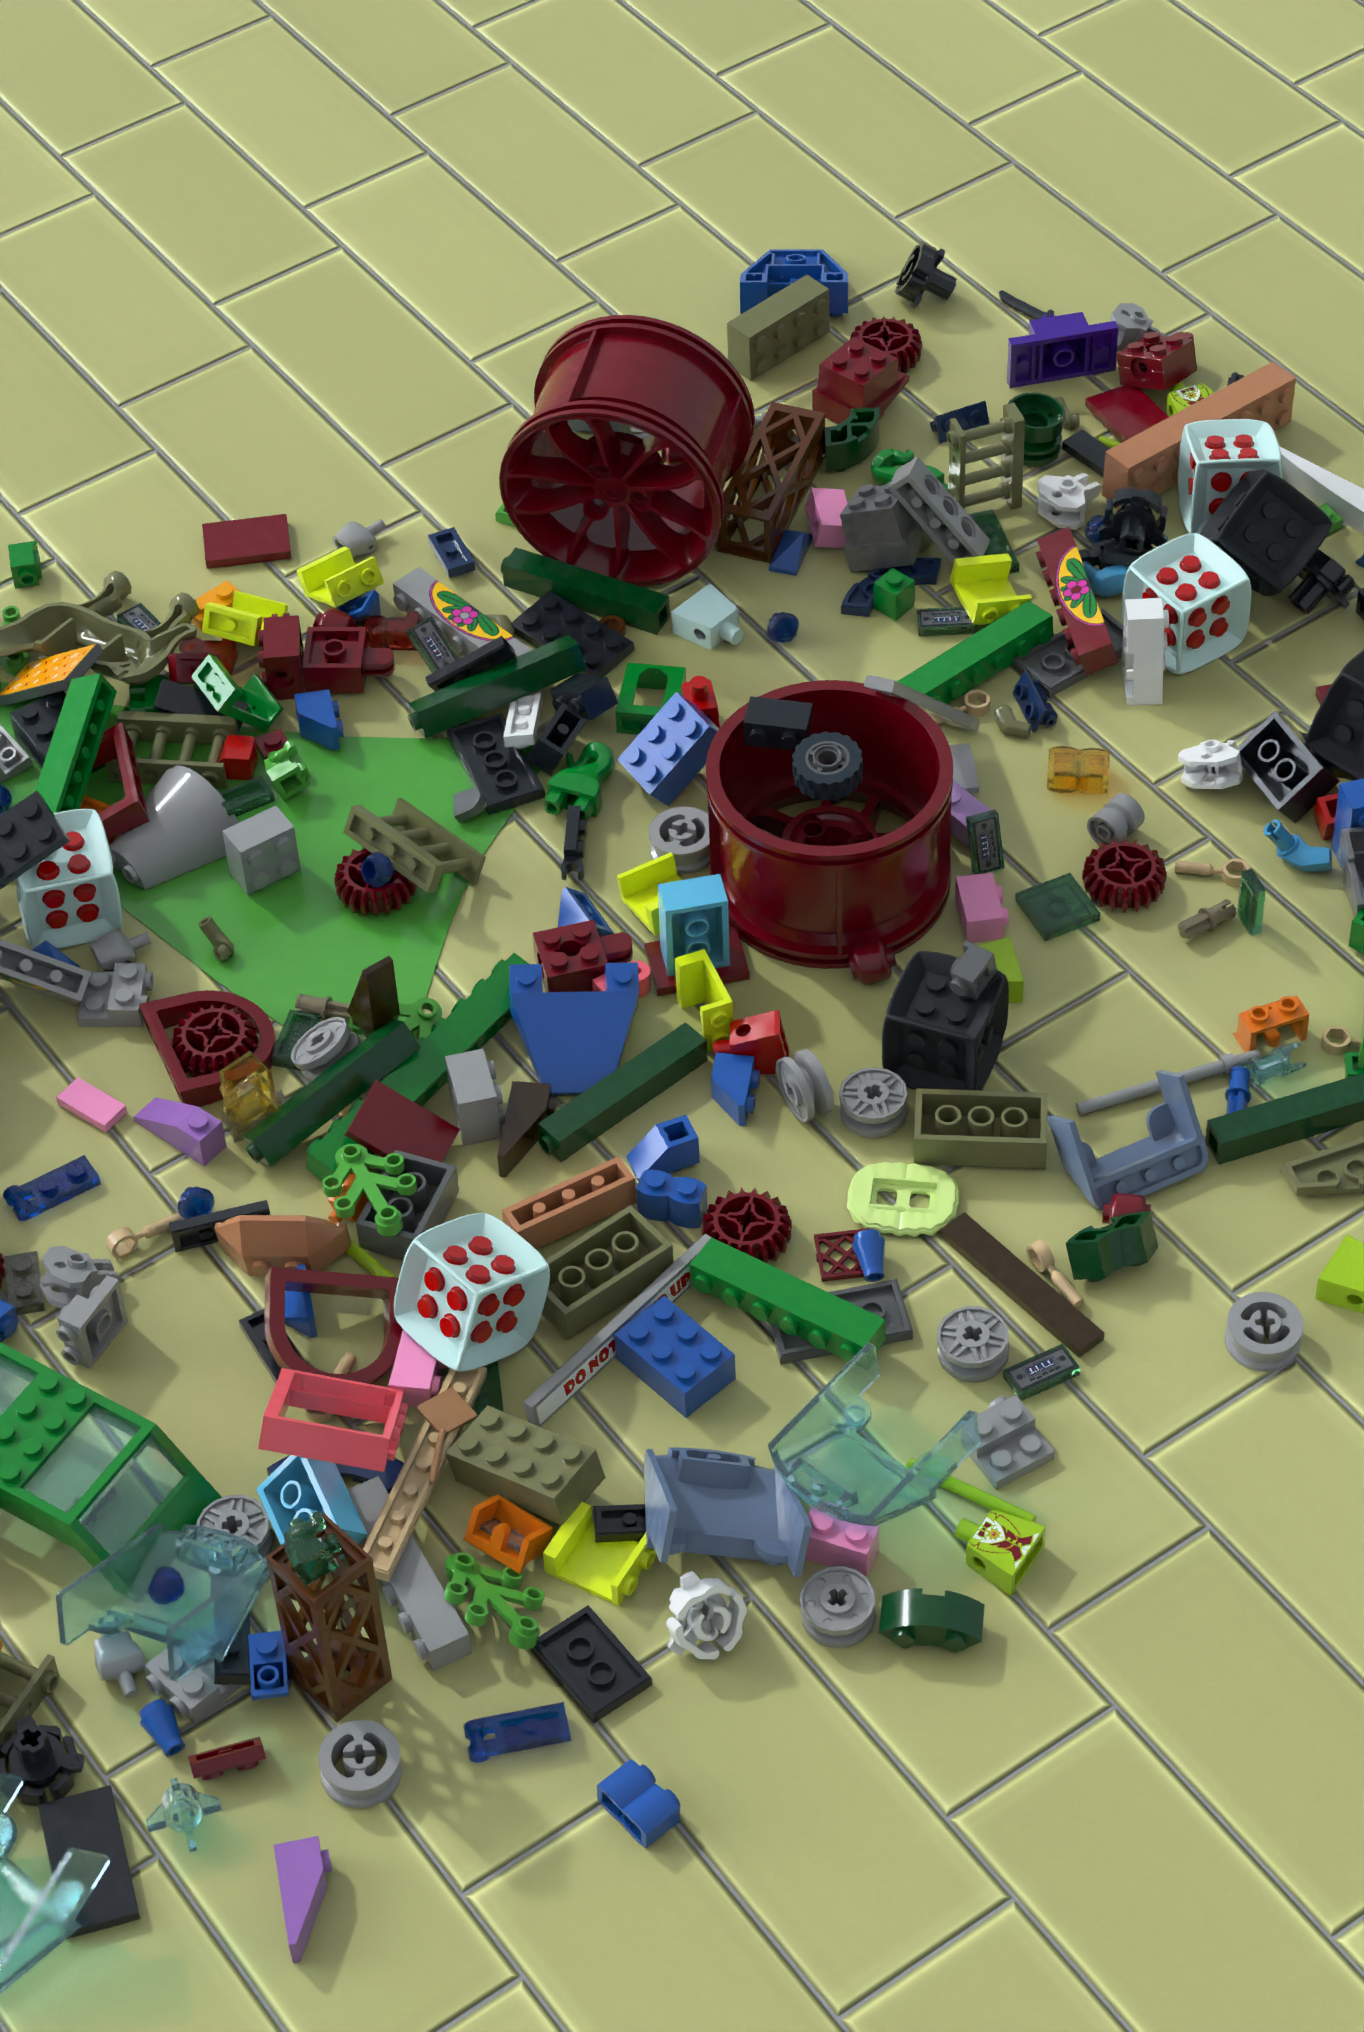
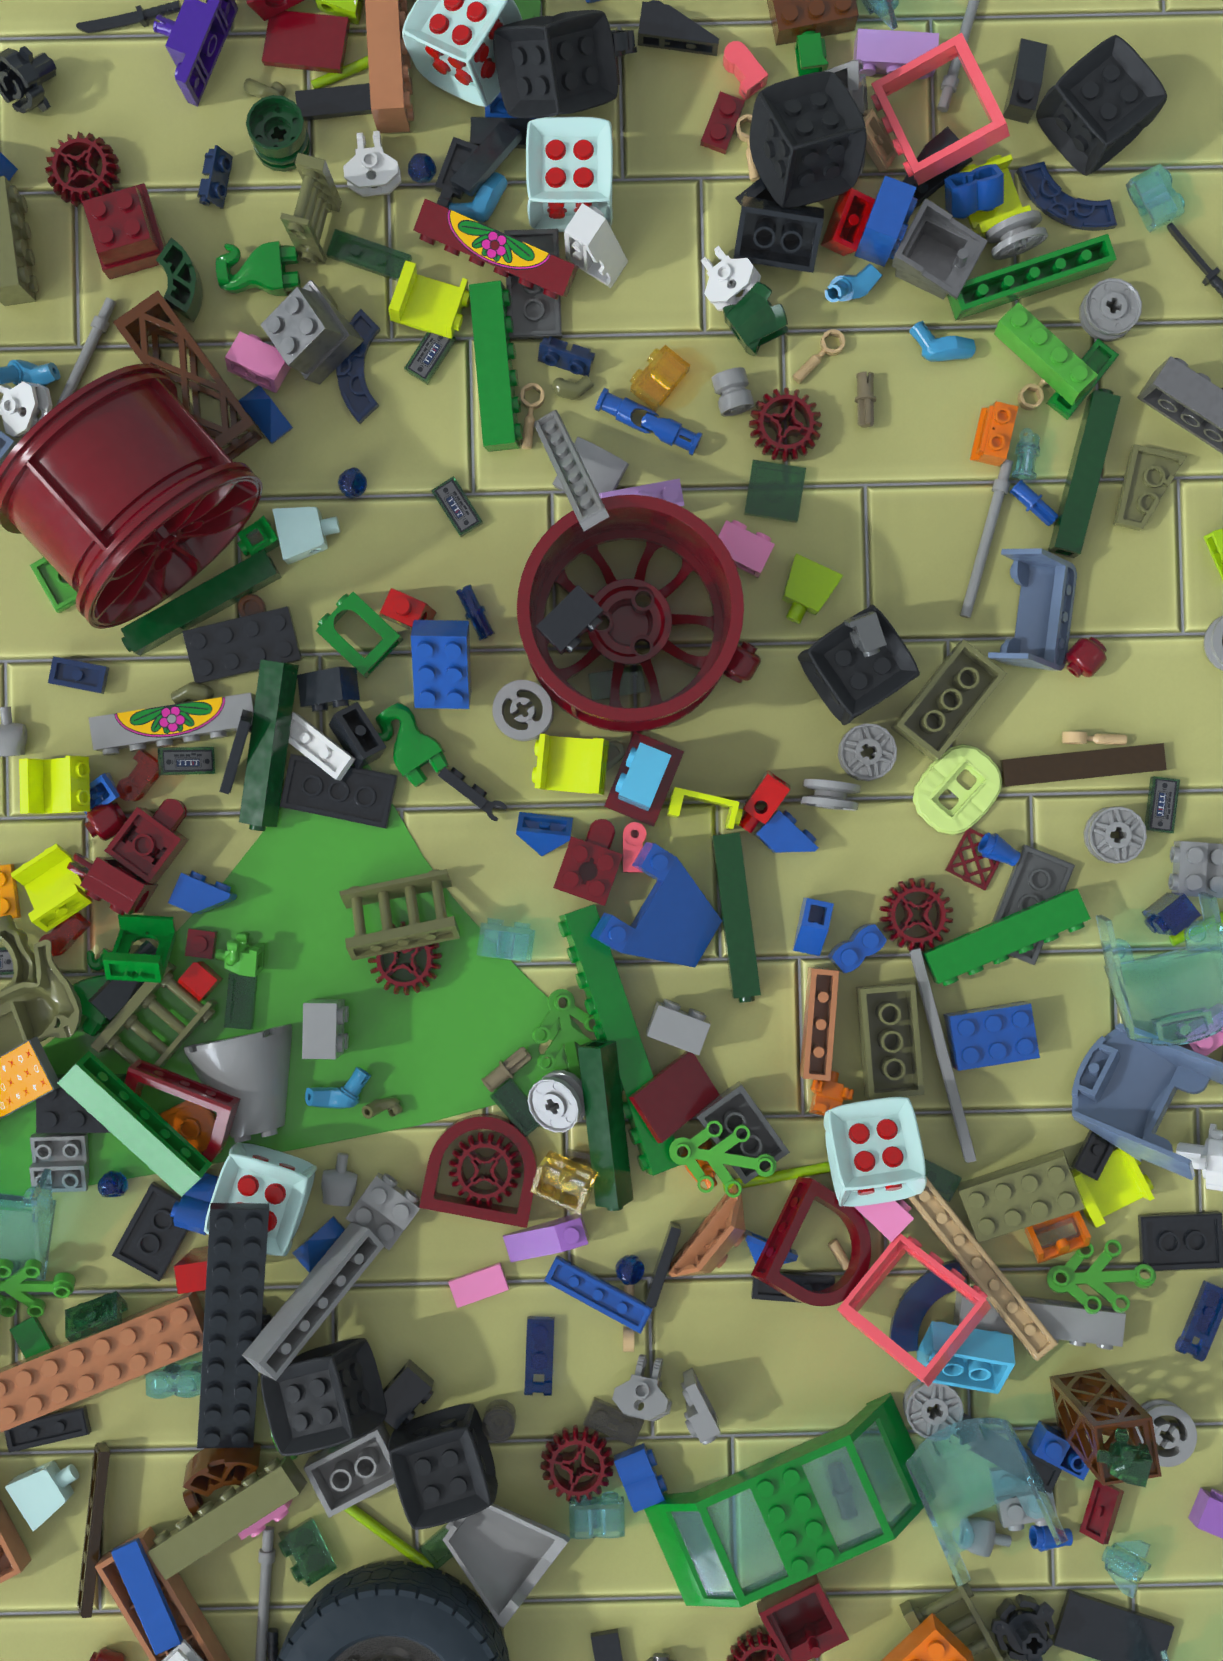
camera: 65 degrees left, 40 degrees up
clear blue piece [147,1566,185,1605] -> none
dark red plate [168,653,221,684] -> none
dark brown slope [347,956,400,1038] -> none
clear blue piece [361,852,394,888] -> none
medium nougat piece [416,1387,478,1484] -> none
tile [453,788,485,823] -> none
dark brown slope [497,1081,557,1177] -> none
black wheel [792,731,863,801] -> none
green brick [874,568,915,621] -> none
light grey brick [888,457,990,563] -> none
tile [966,809,1005,874] -> none
dark green brick [1065,1211,1158,1282] -> none
black piece [1098,487,1168,554] -> none
clear green tile [1237,869,1266,936] -> none
none -> green window [237,515,280,556]
none -> dark azure arm [305,1067,371,1109]
none -> clear light blue brick [477,918,535,963]
none -> blue tile [544,1255,653,1334]
none -> blue piece [595,388,703,456]
none -> dark green piece [723,282,788,356]
none -> dark azure arm [909,321,976,362]
none -> clear blue brick [1142,893,1201,936]

